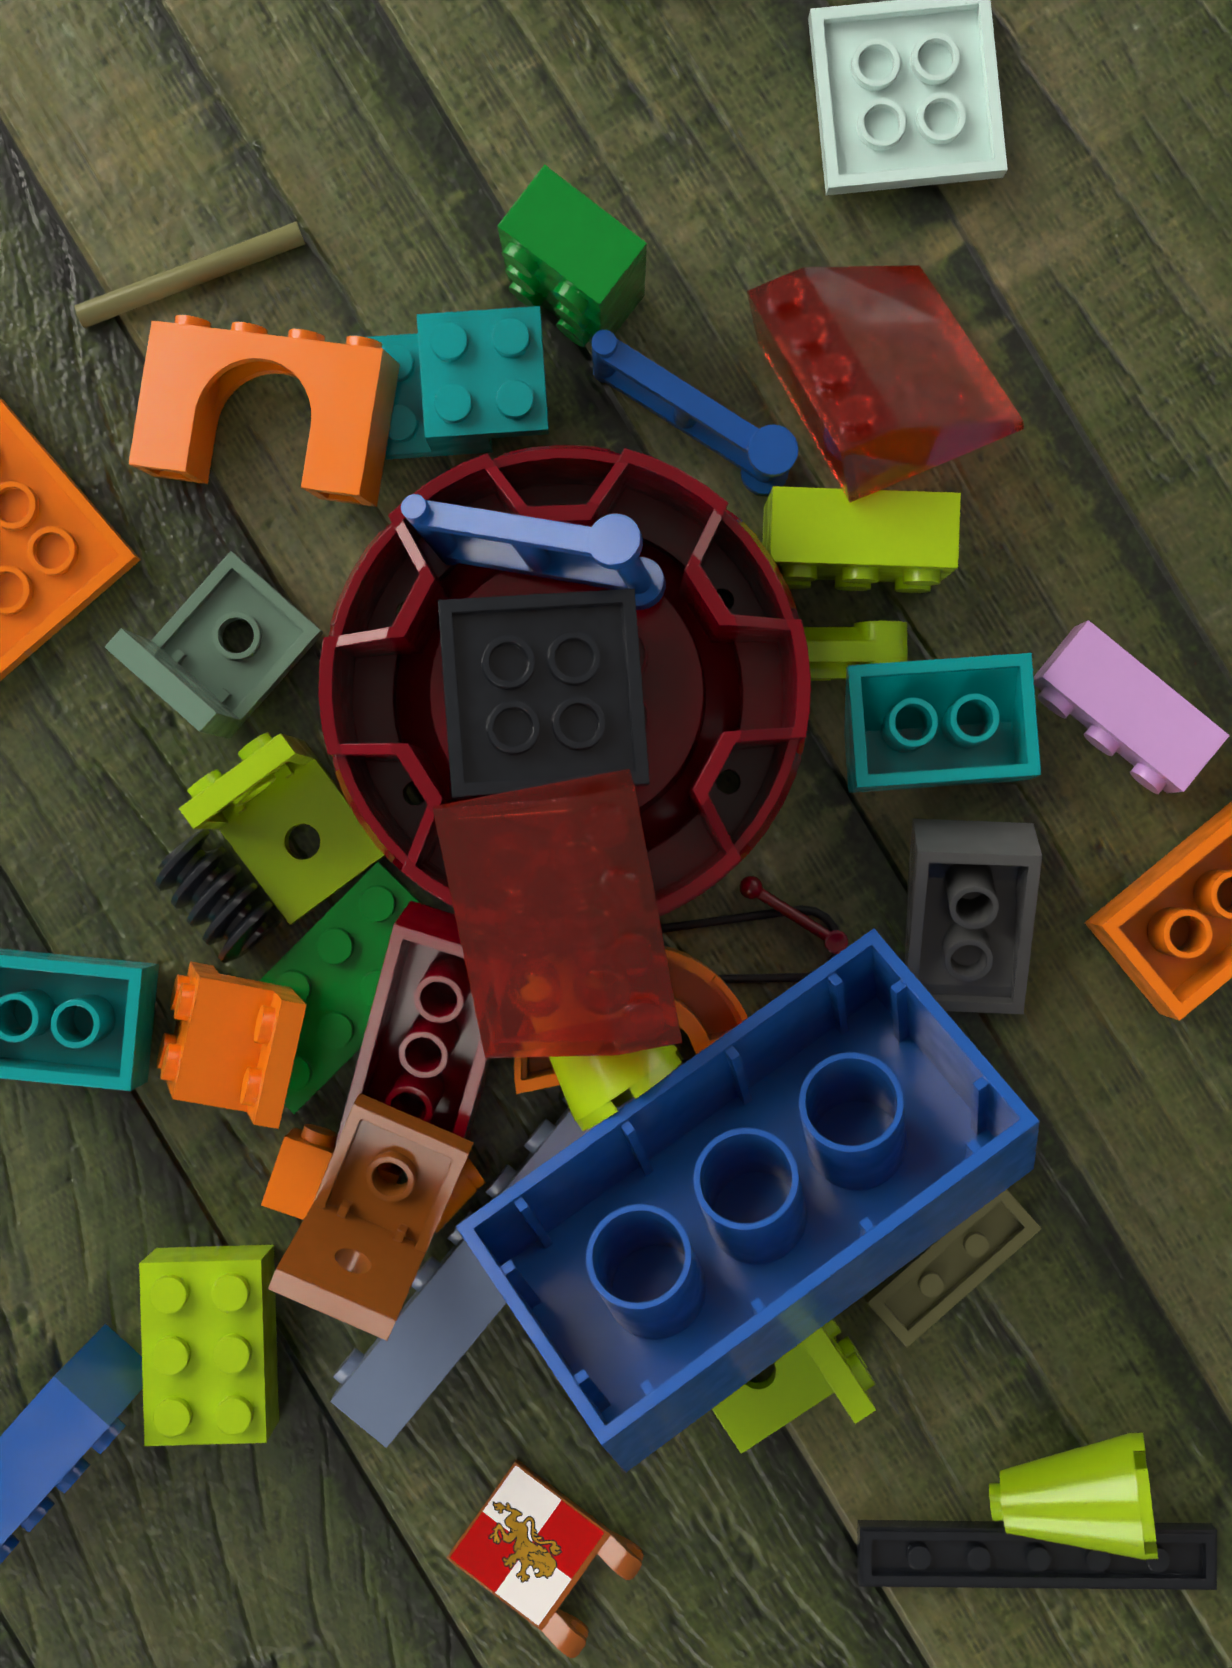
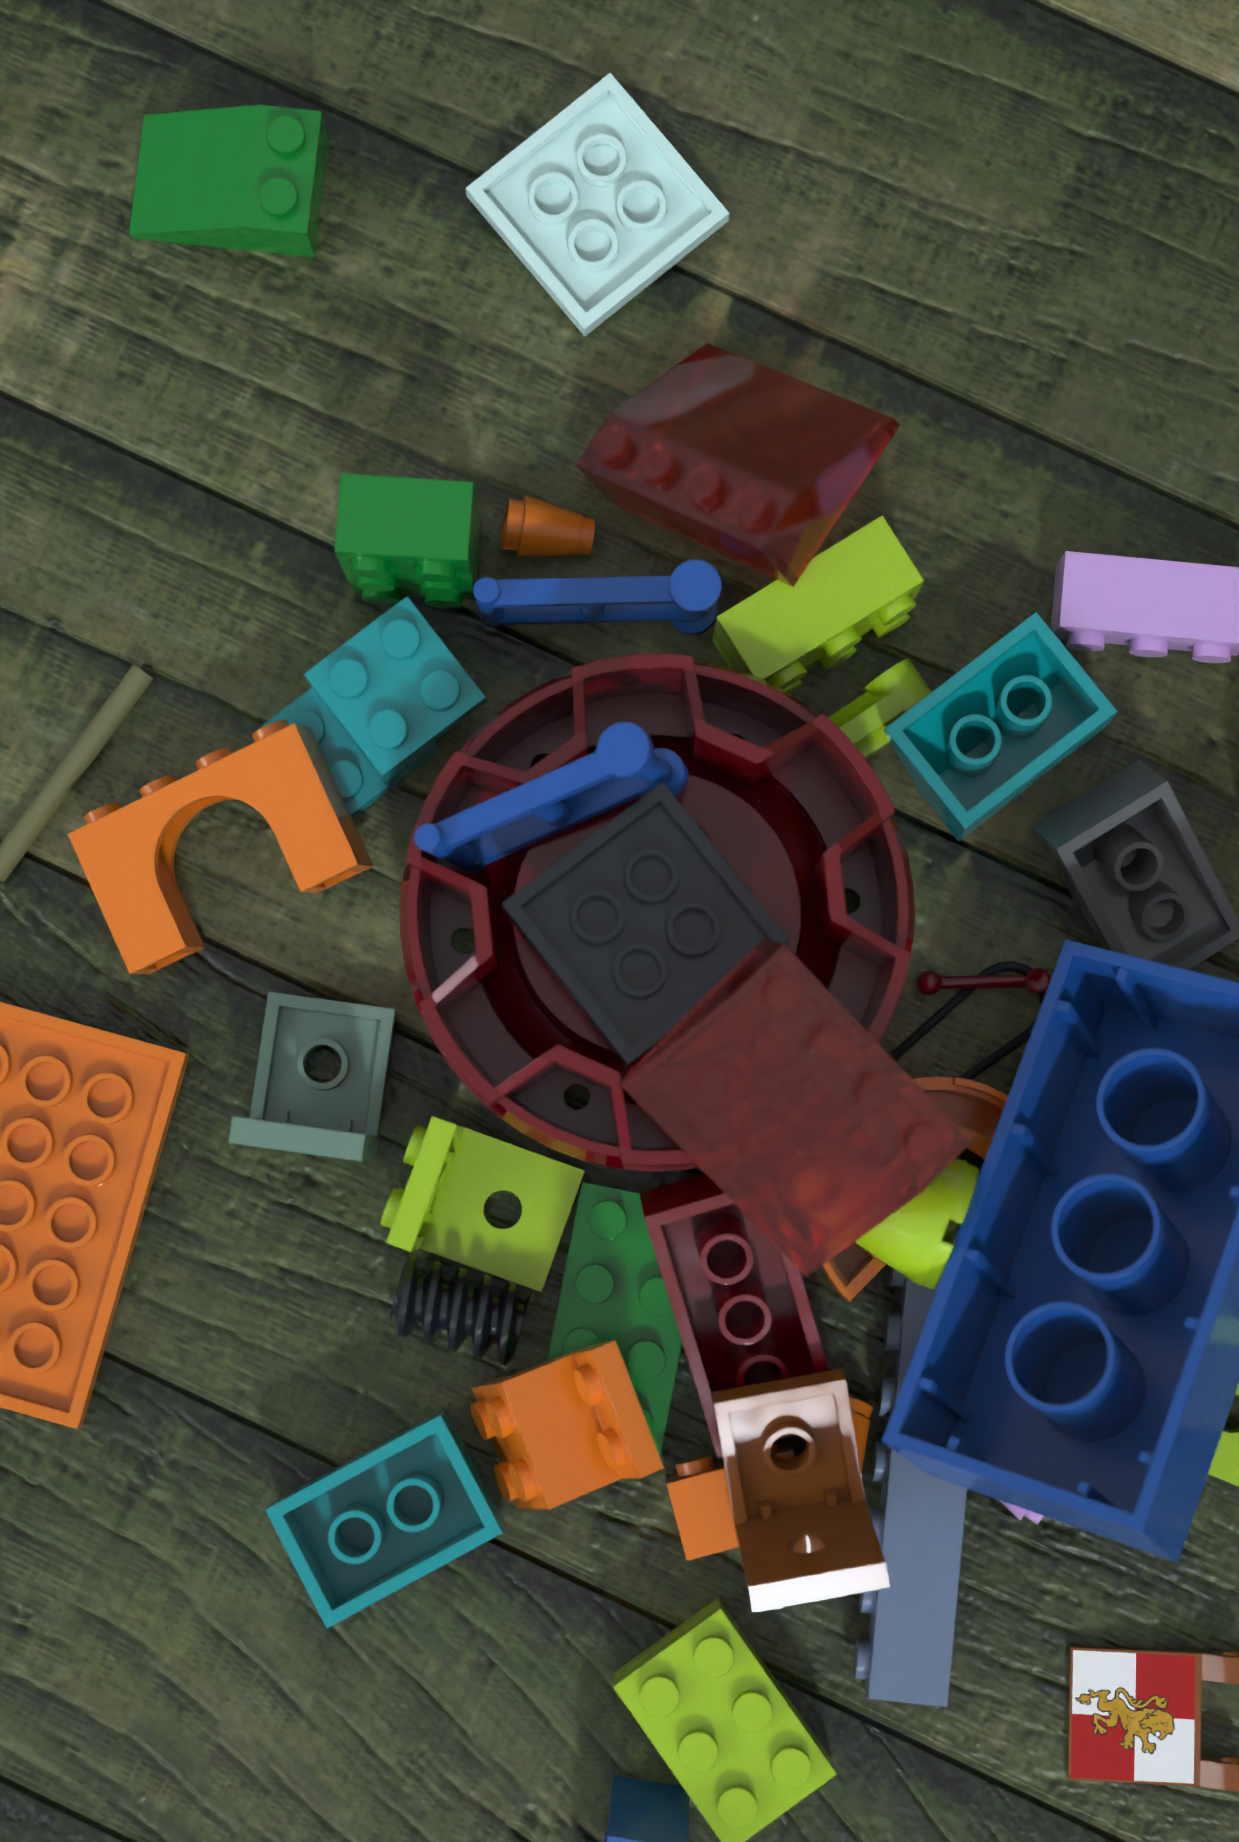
camera: 30 degrees left, 5 degrees down
none -> orange cone [500,495,595,557]

